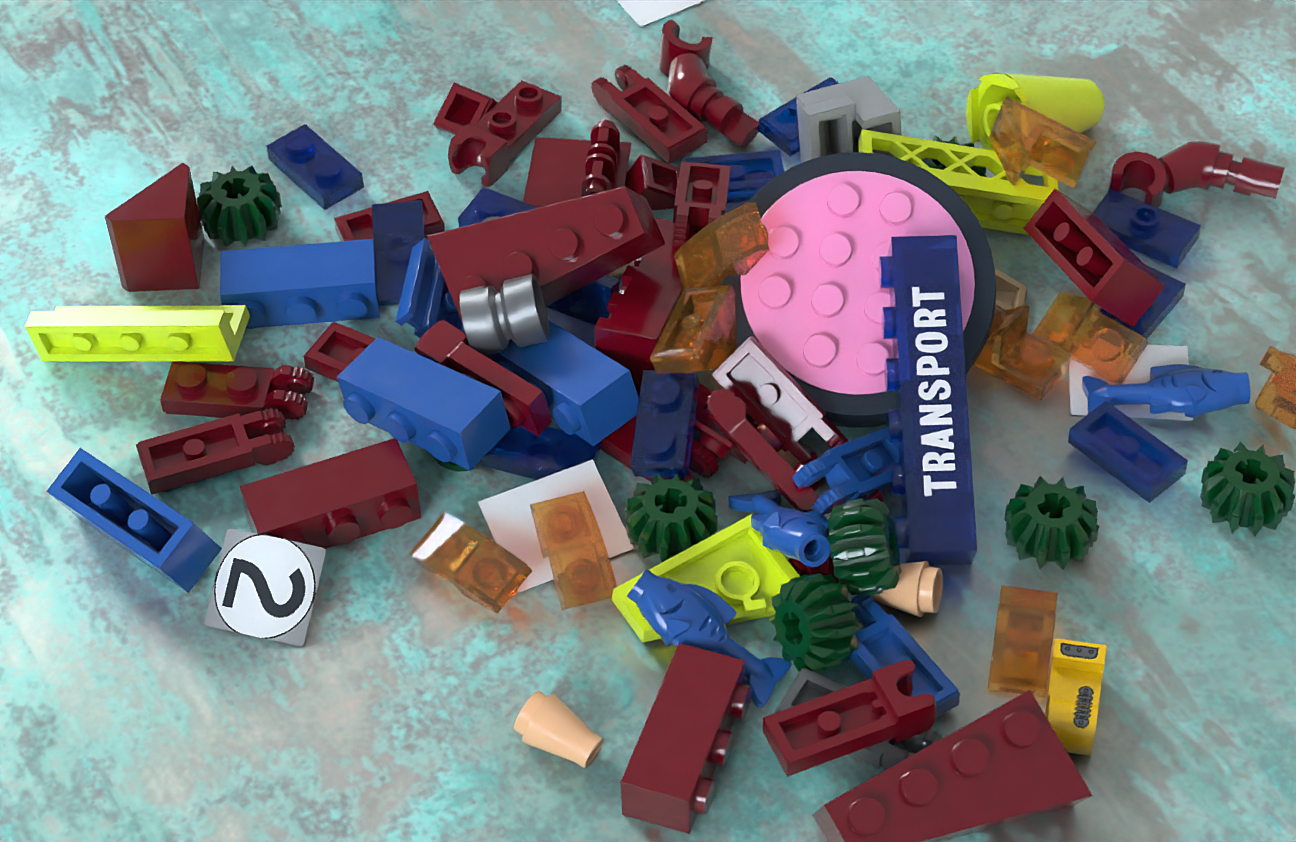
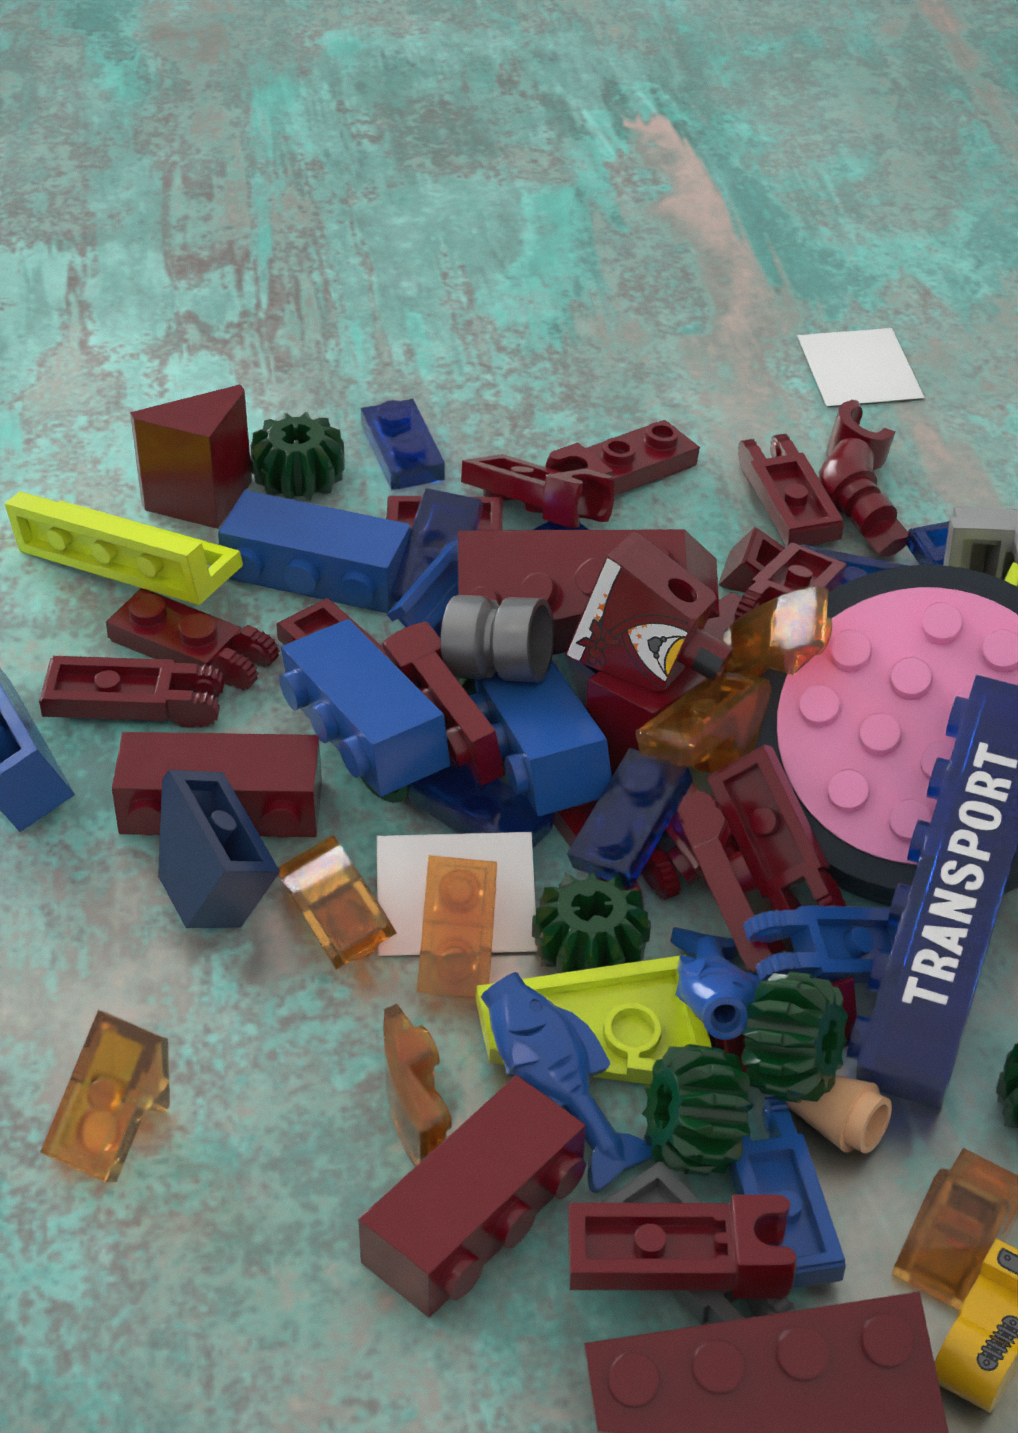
camera: 20 degrees right, 5 degrees down
sticker [204,529,326,646] -> none
dark red slope [433,82,498,135] -> none
light nougat cone [513,691,604,769] -> none
dark red hinge [522,120,631,209] -> none
none -> clear orange slope [40,1010,170,1182]
none -> dark blue slope [158,770,280,928]
none -> clear orange slope [383,1003,452,1167]
none -> dark red plate [461,454,614,528]
none -> torso [565,531,735,692]

